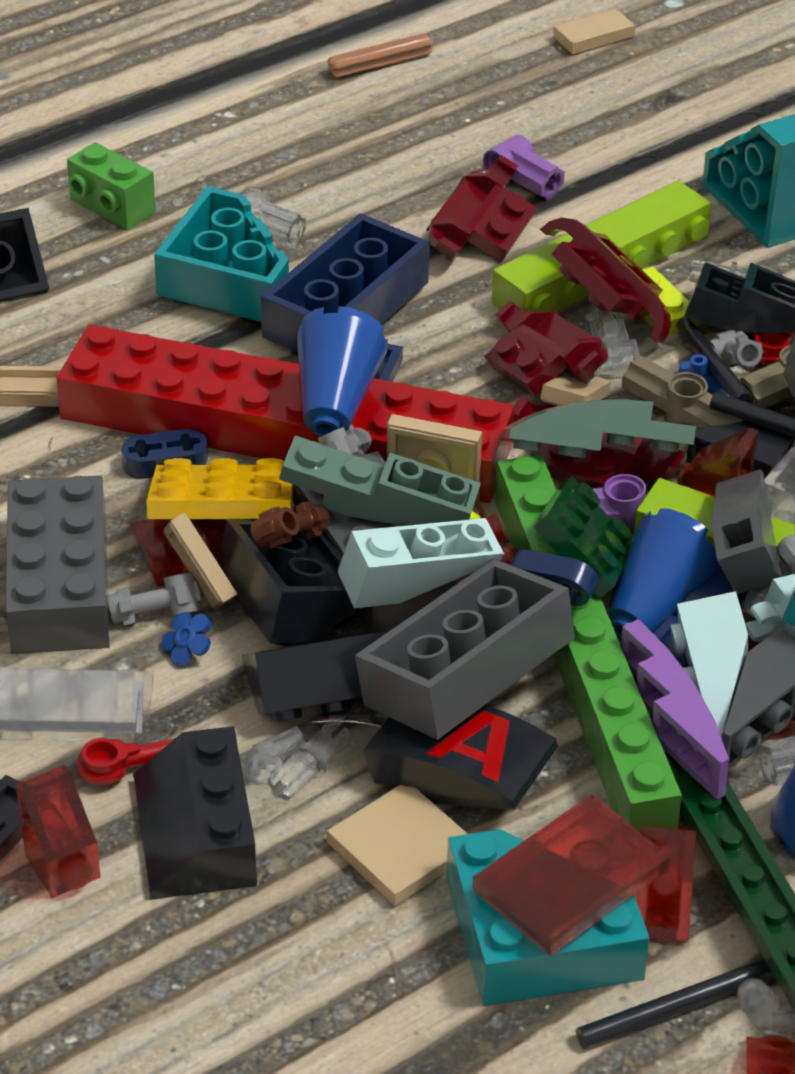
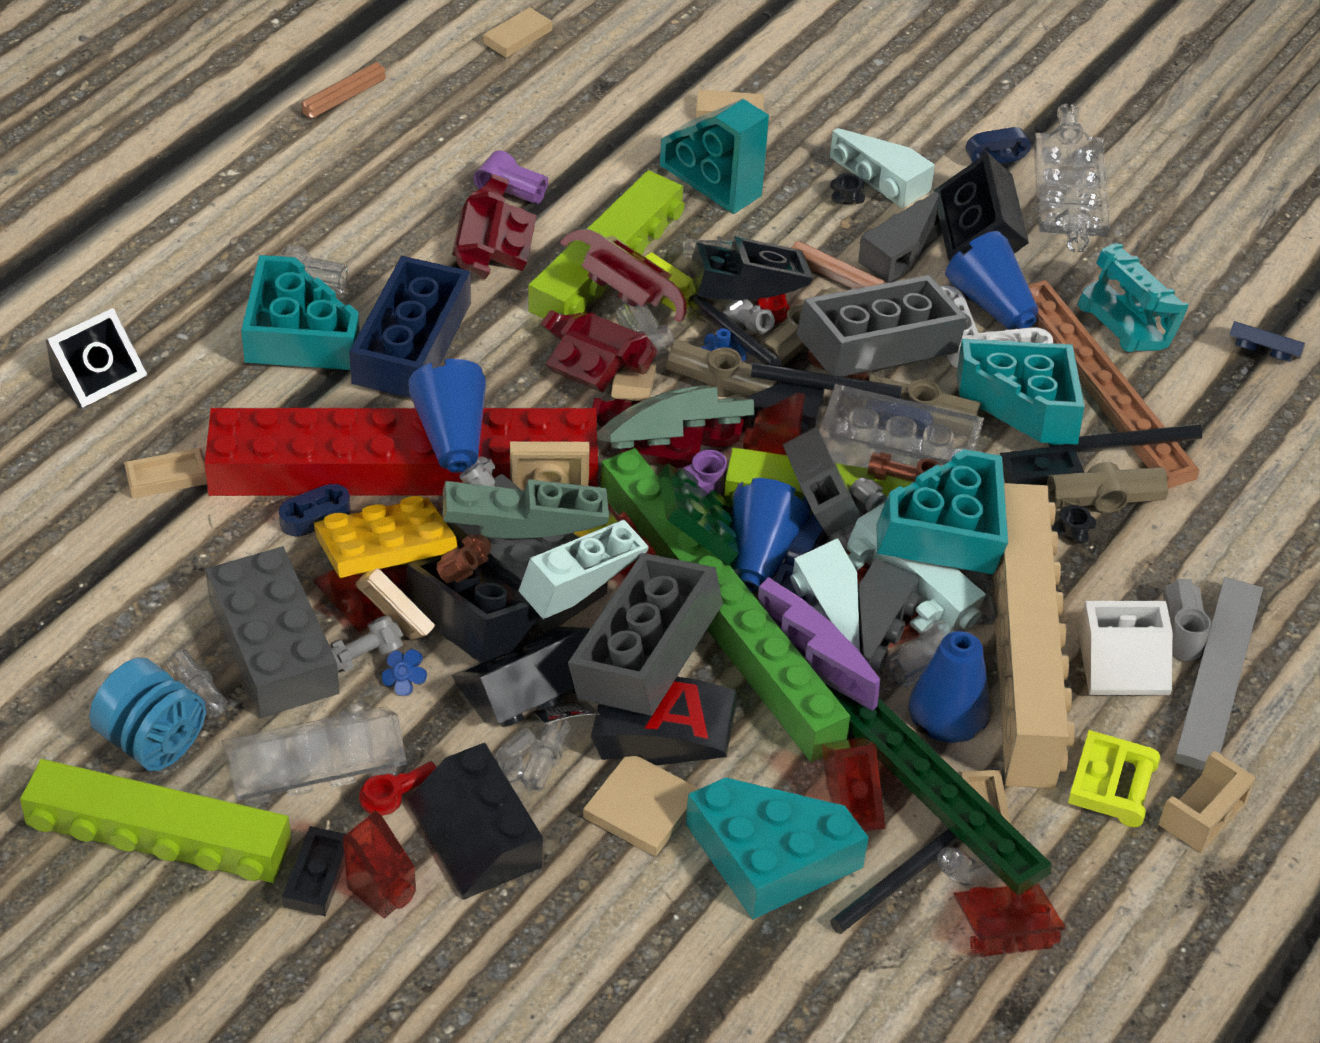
camera: 20 degrees left, 5 degrees up
bright green brick [67,142,156,230] -> none
clear red tile [472,794,670,956] -> none
dark blue beam [510,550,599,606] -> none

